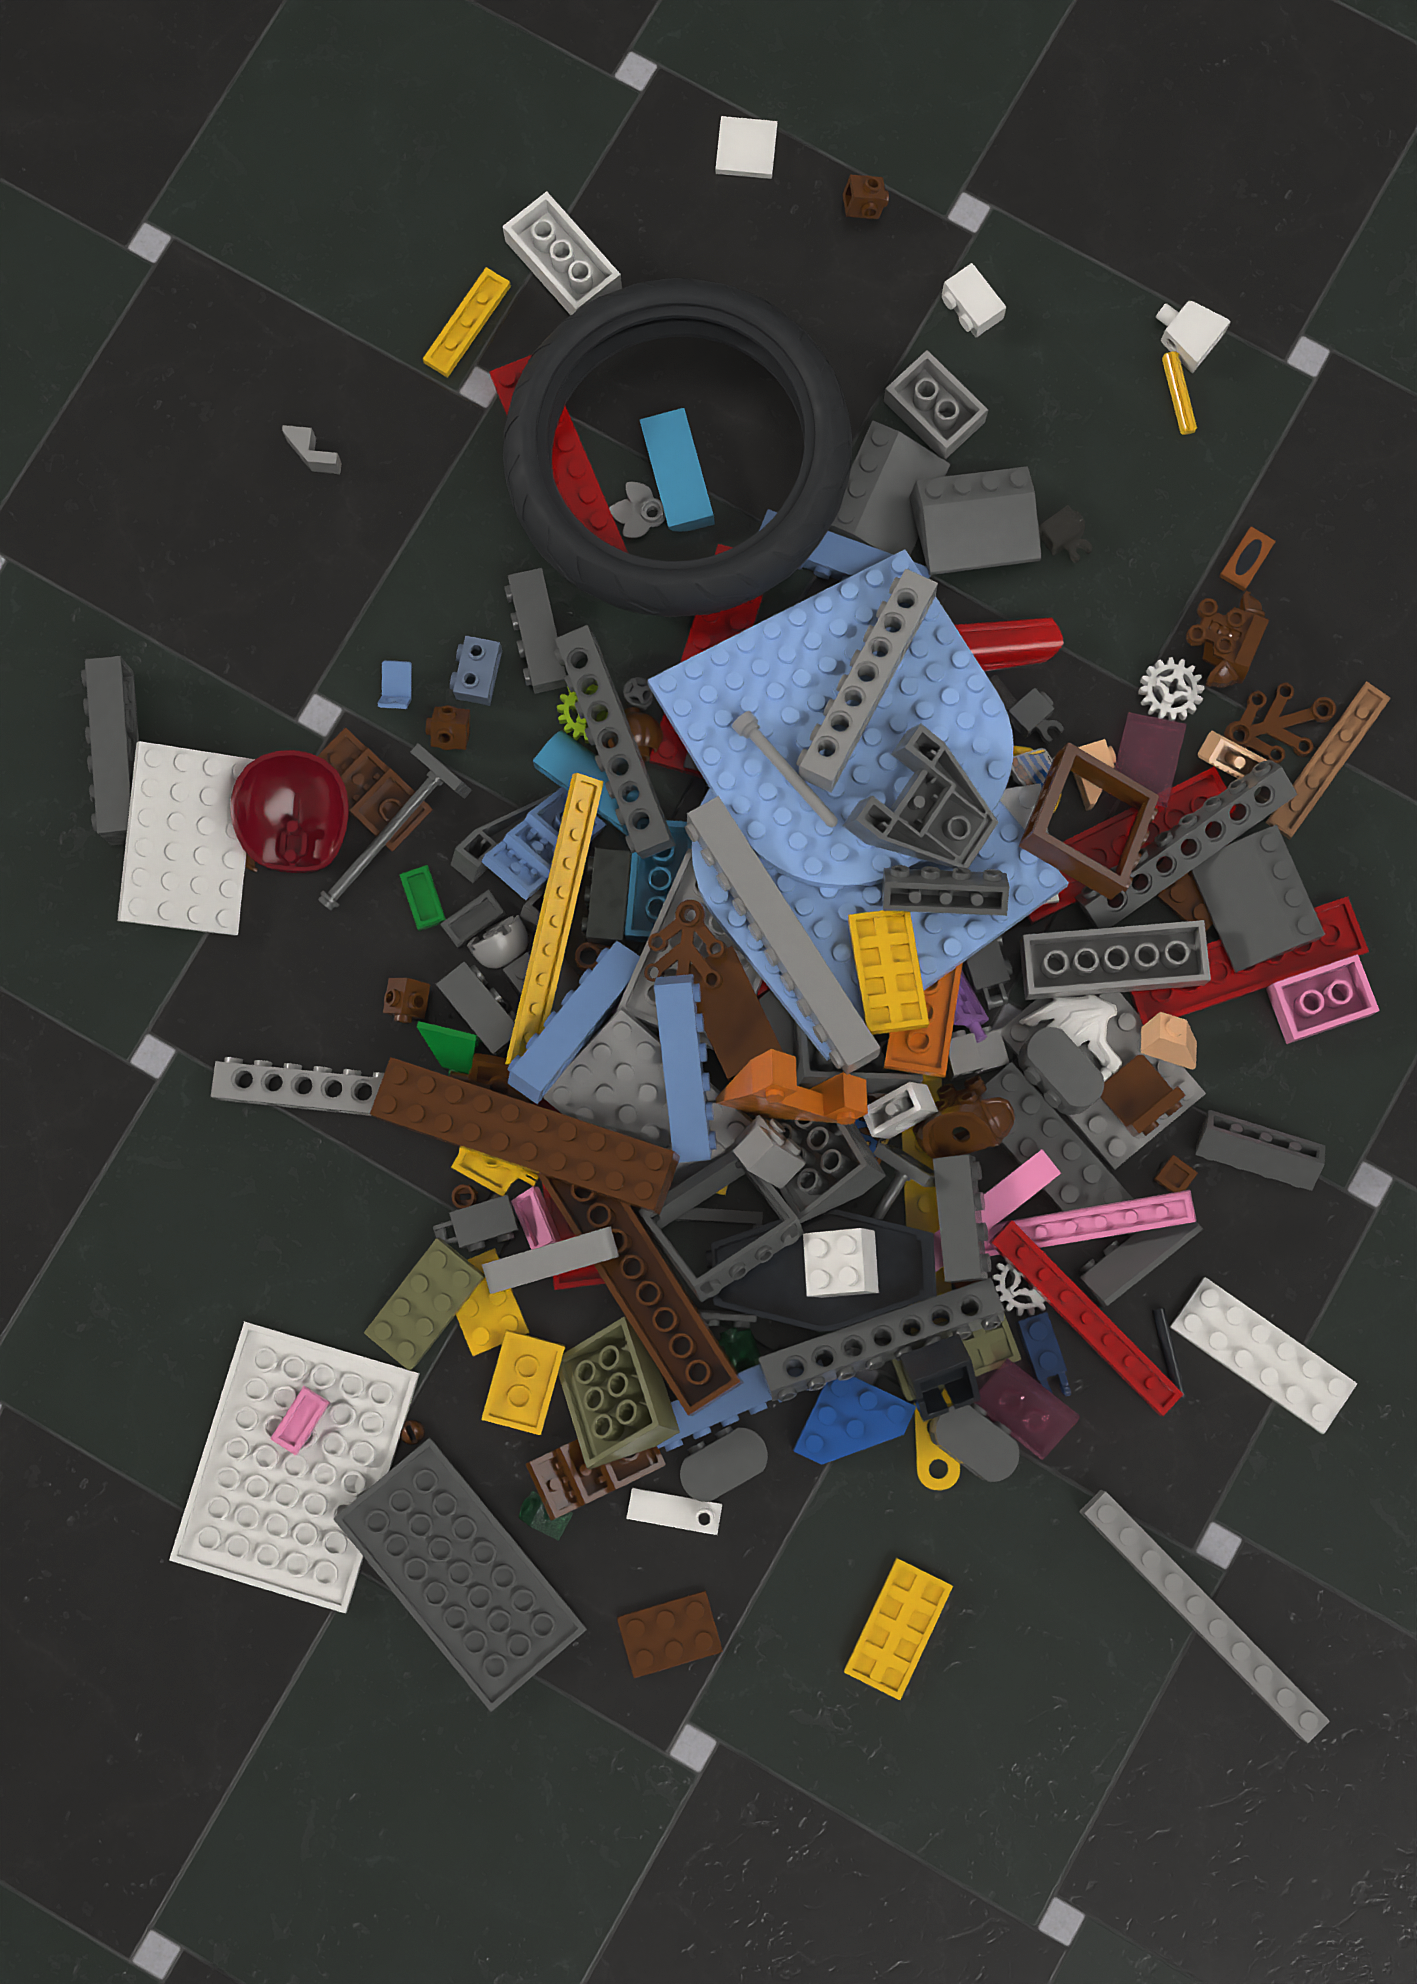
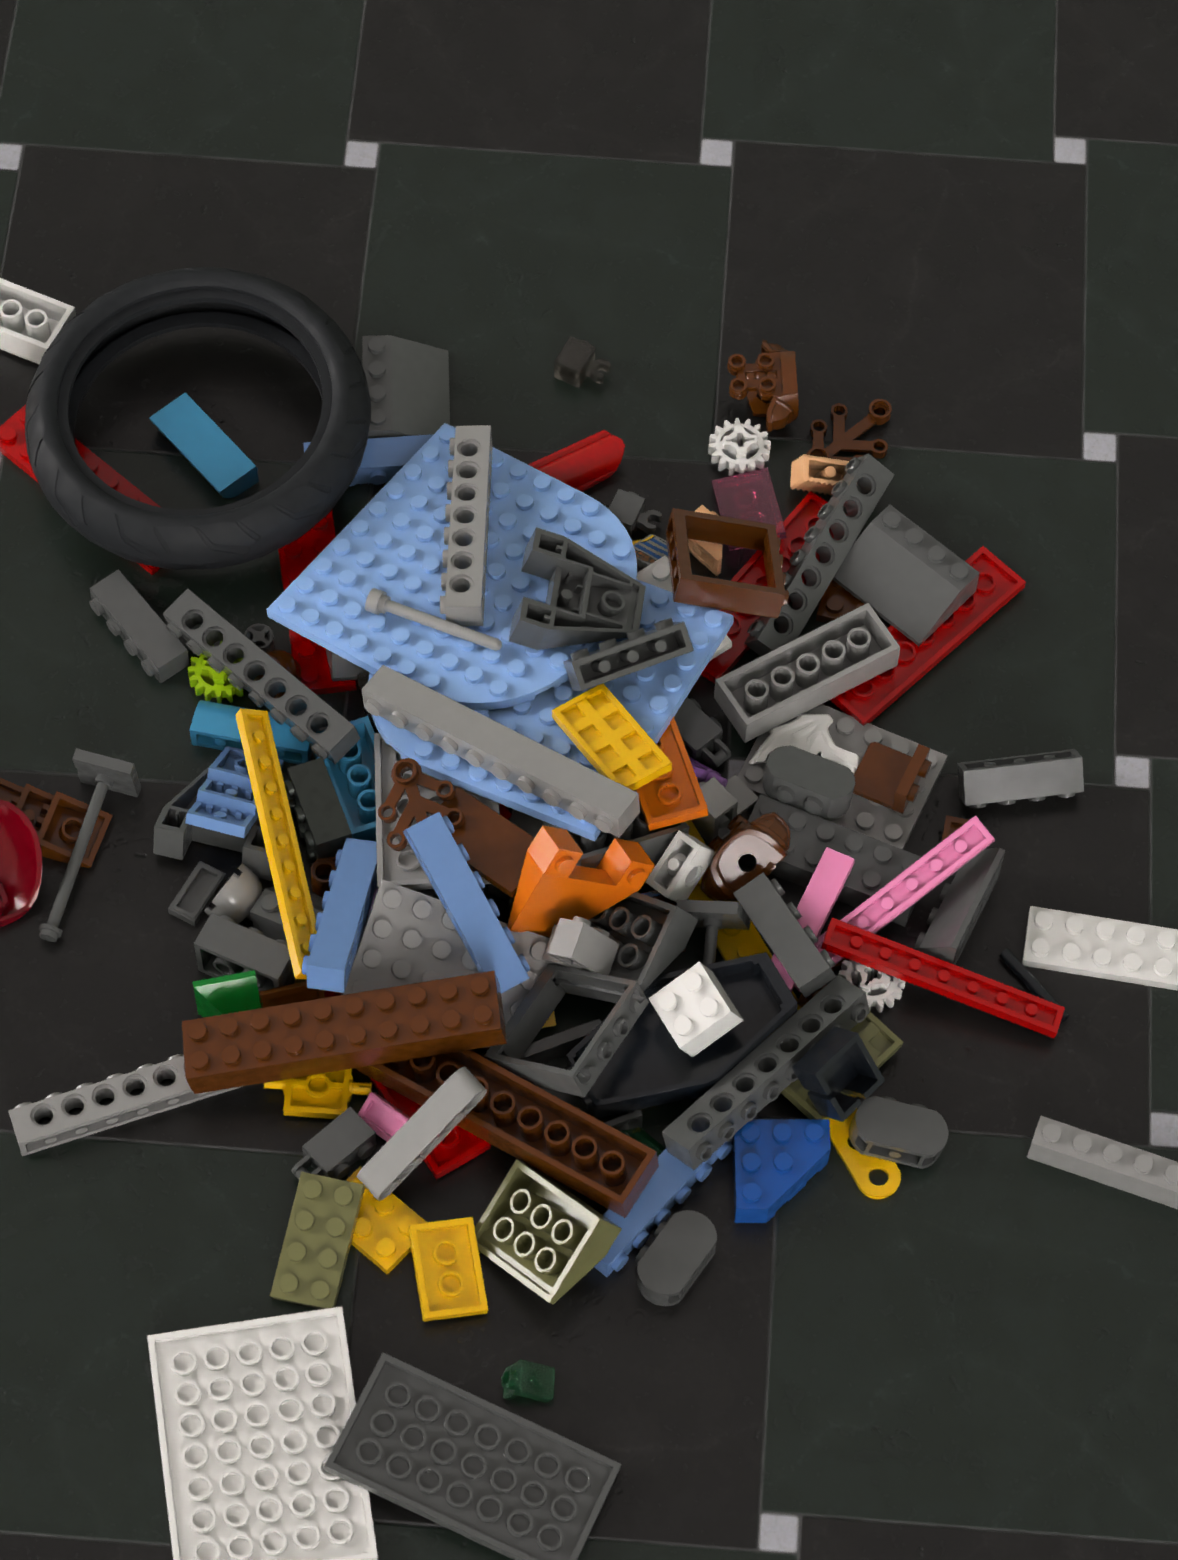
camera: 30 degrees left, 20 degrees down
bright pink tile [270,1386,331,1455] -> none
medium blue bracket [378,660,412,709] -> none
reddish brown brick [383,978,430,1024] -> none
green tile [399,865,446,931] -> none
reddish brown hinge [400,1420,425,1445] -> none
reddish brown brick [426,705,470,750] -> none
sand blue brick [450,636,502,706] -> none
reddish brown hinge [452,1184,478,1209] -> none
reddish brown slope [526,1439,666,1520] -> none
light grey plate [609,482,666,538] -> none
reddish brown plate [617,1590,723,1678] -> none
white piece [626,1487,722,1535] -> none
white tile [716,116,777,179] -> none
reddish brown brick [842,175,889,219] -> none
yellow plate [844,1558,953,1700] -> none
light grey brick [883,350,988,460] -> none
dark grey slope [909,466,1041,575] -> none
white brick [942,263,1006,337] -> none
clear pink tile [974,1358,1080,1460] -> none
dark blue hinge [1014,1312,1071,1403] -> none
light nougat slope [1141,1012,1197,1070] -> none
white torso [1156,301,1231,373] -> none
yellow axle [1162,351,1197,435] -> none
dark orange tile [1219,527,1276,591] -> none
medium nougat tile [1265,681,1391,840] -> none
bright pink brick [1266,954,1379,1044] -> none

